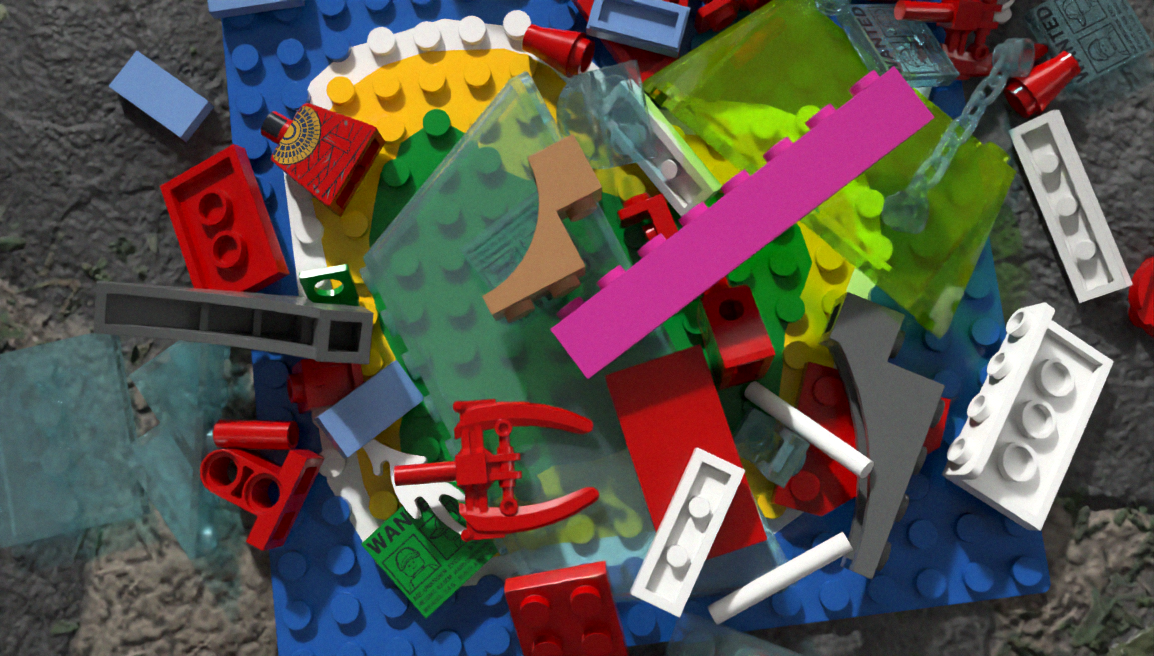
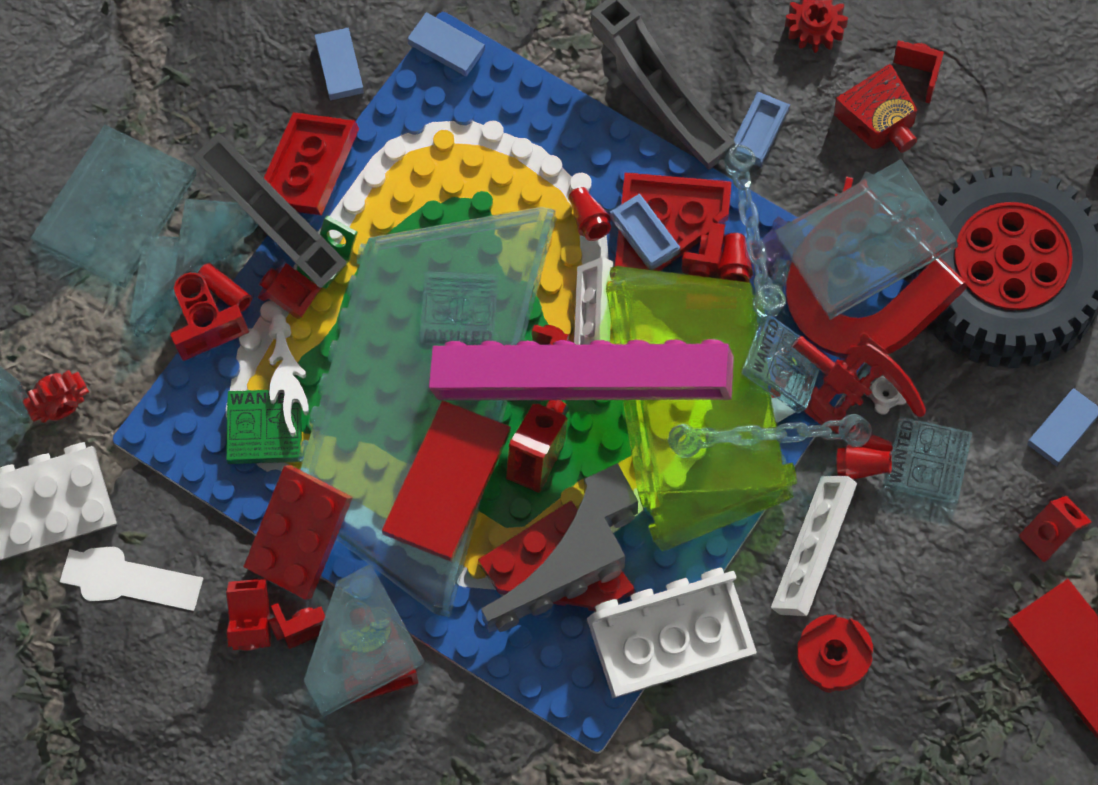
camera: 40 degrees right, 15 degrees down
red torso [261,103,386,217] -> none
medium blue tile [314,360,425,459] -> none
red bar [394,399,599,542] -> none
medium nougat arch [482,134,602,323] -> none
clear light blue slope [556,60,658,169] -> none
white plate [630,448,745,618] -> none
white bar [708,532,853,625] -> none
clear light blue bracket [732,407,810,488] -> none
white bar [744,381,874,479] -> none

